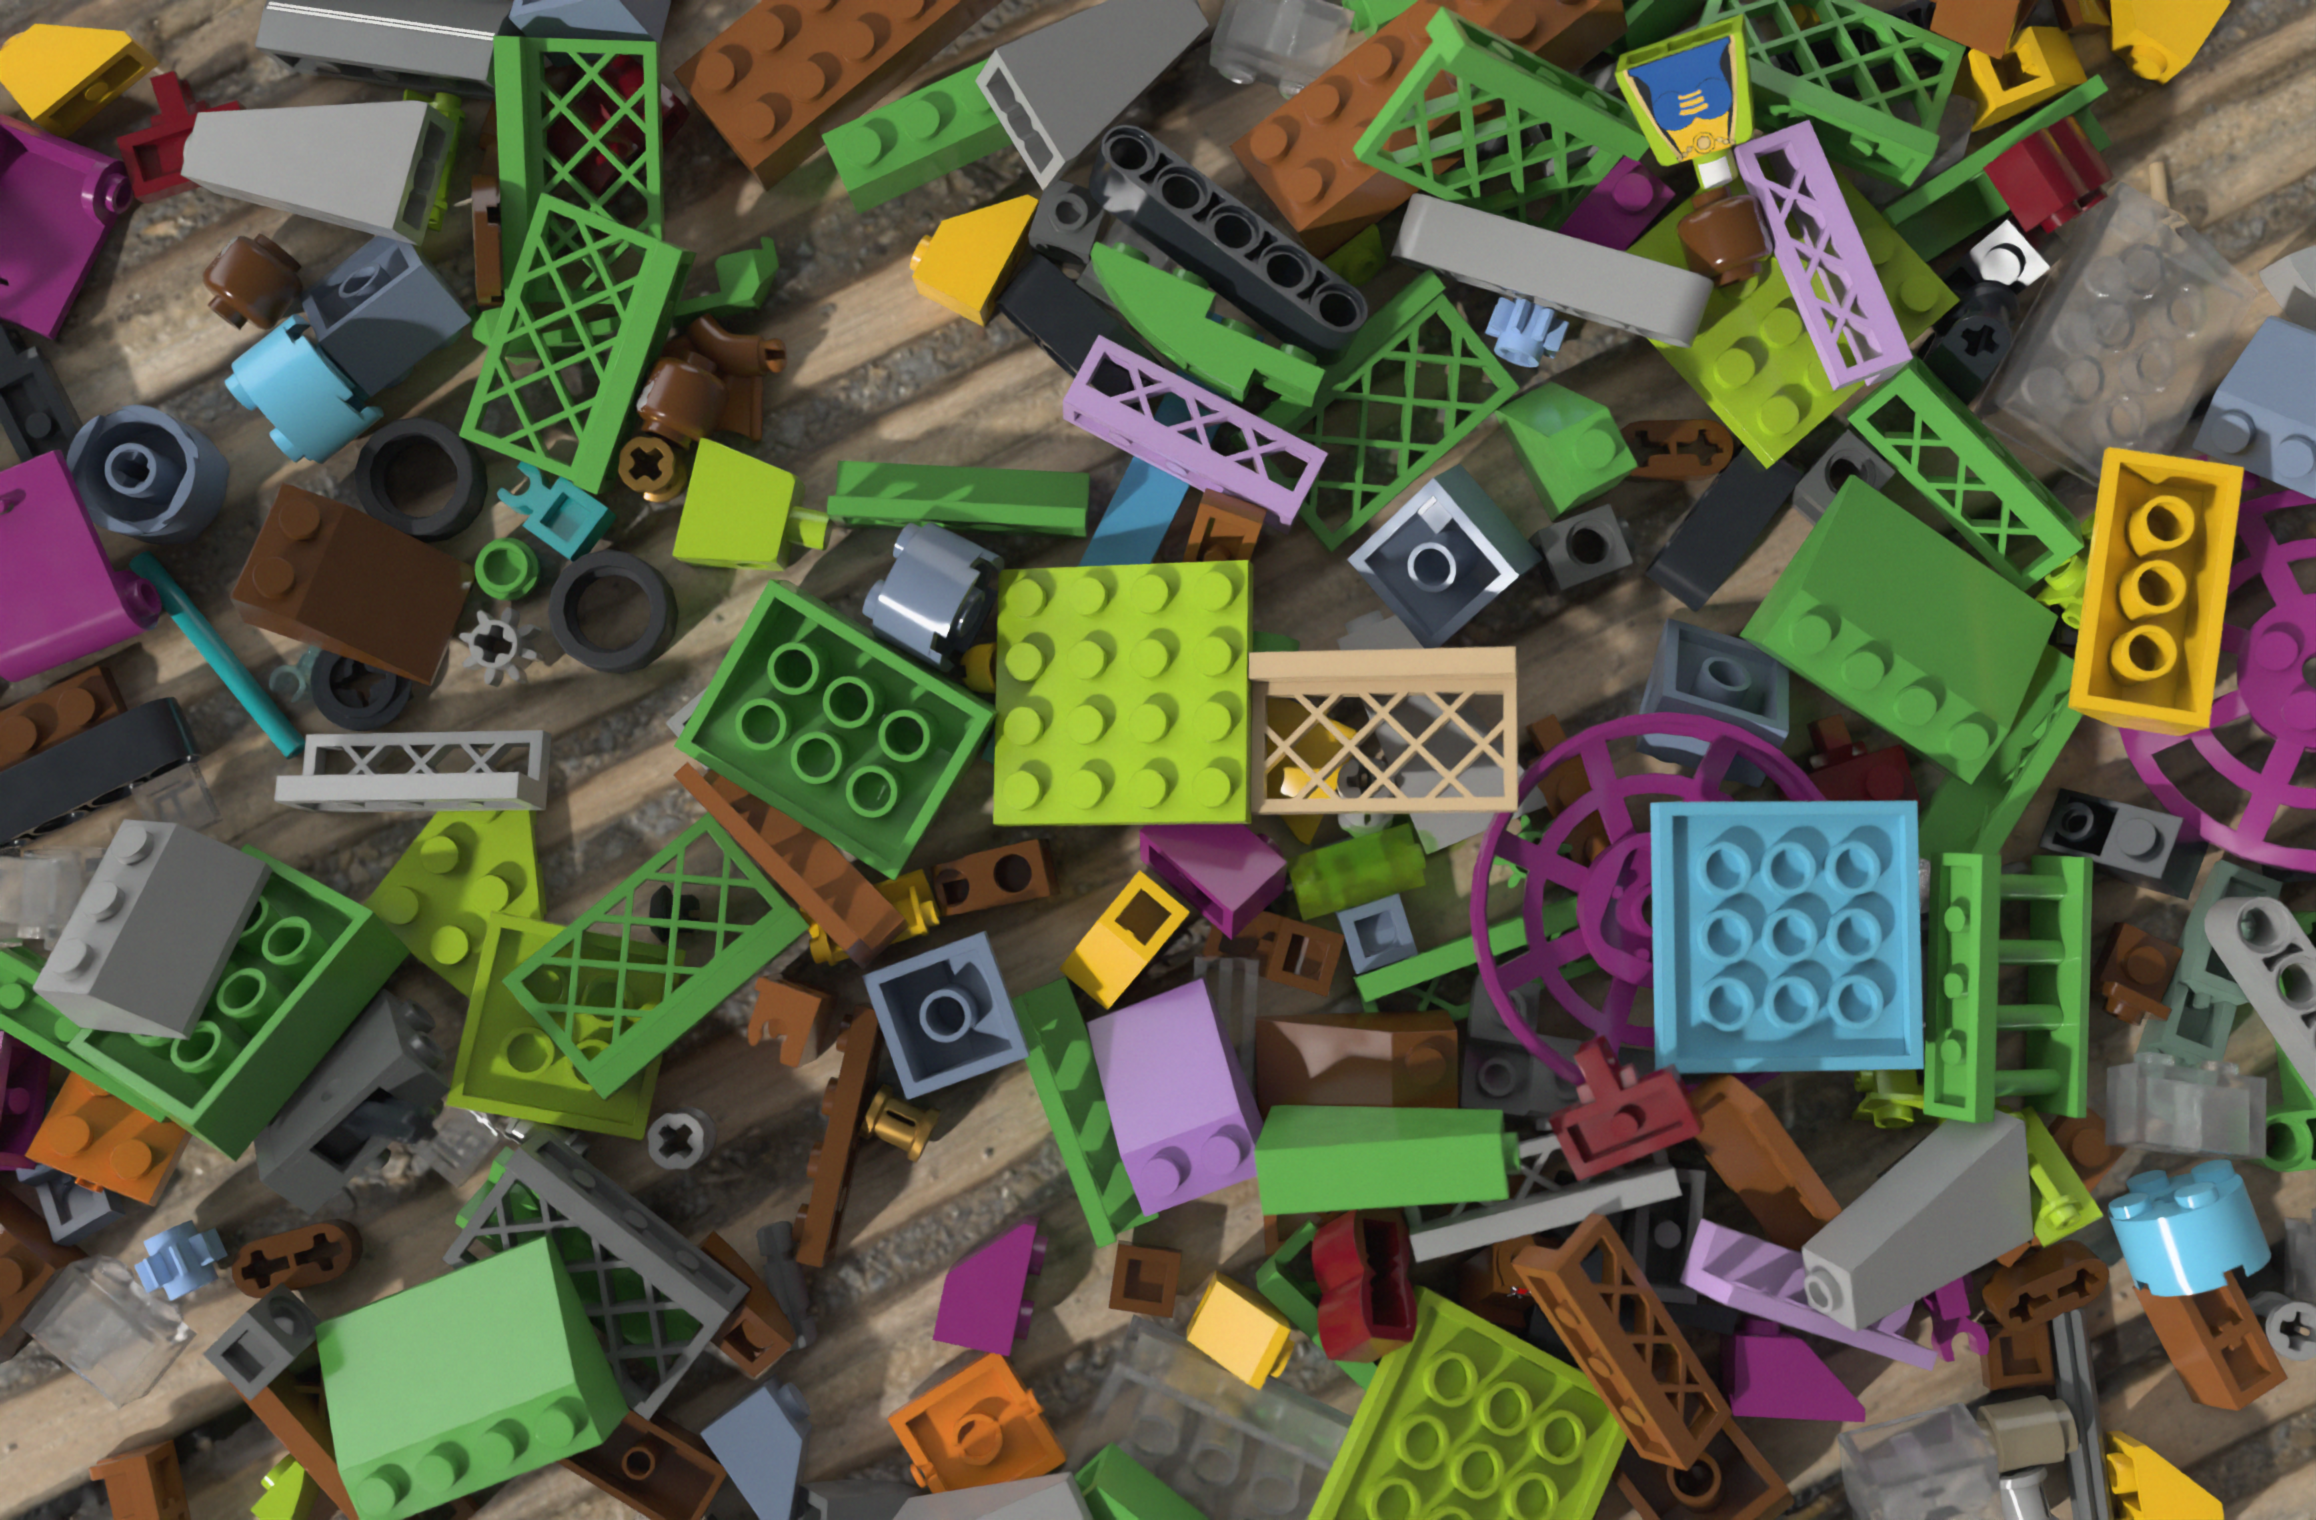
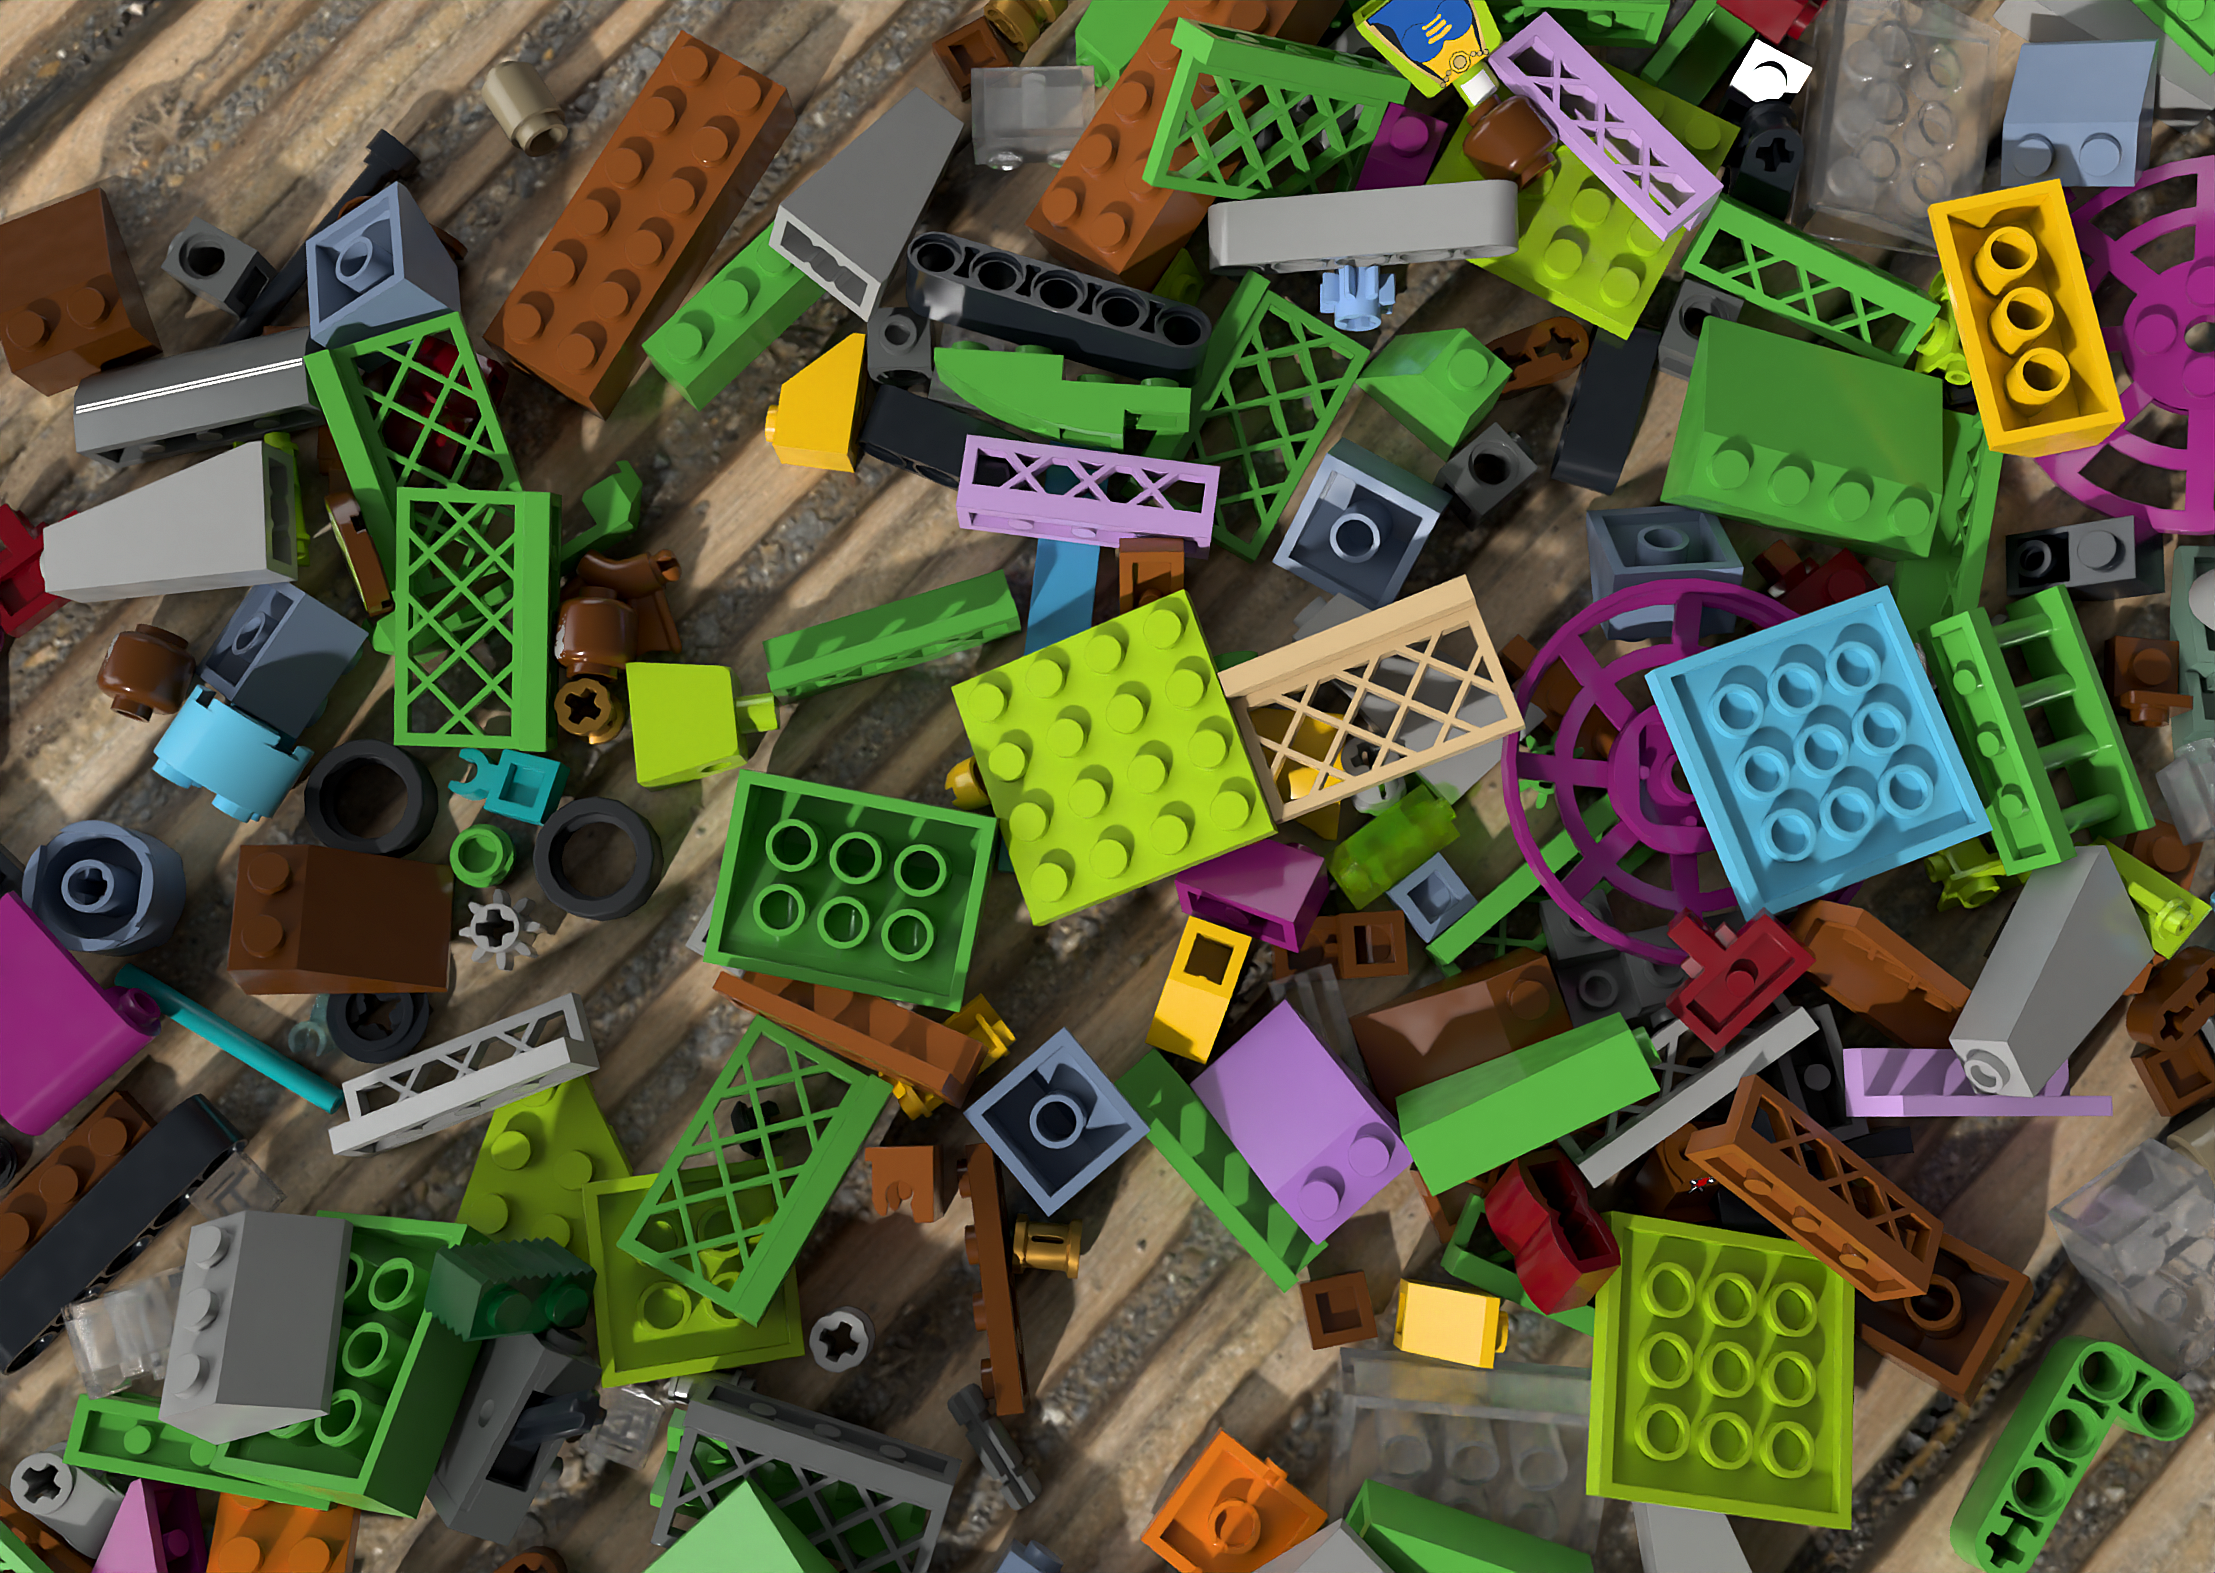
camera: 20 degrees left, 5 degrees down
reddish brown slope [696,1230,797,1378] -> none
sand blue brick [863,522,1005,672] -> none
reddish brown leg [930,838,1061,917] -> none
magenta slope [932,1215,1048,1356] -> none
magenta slope [1718,1315,1866,1422] -> none
magenta plate [1921,1272,1989,1362] -> none
none -> dark green brick [424,1236,597,1342]

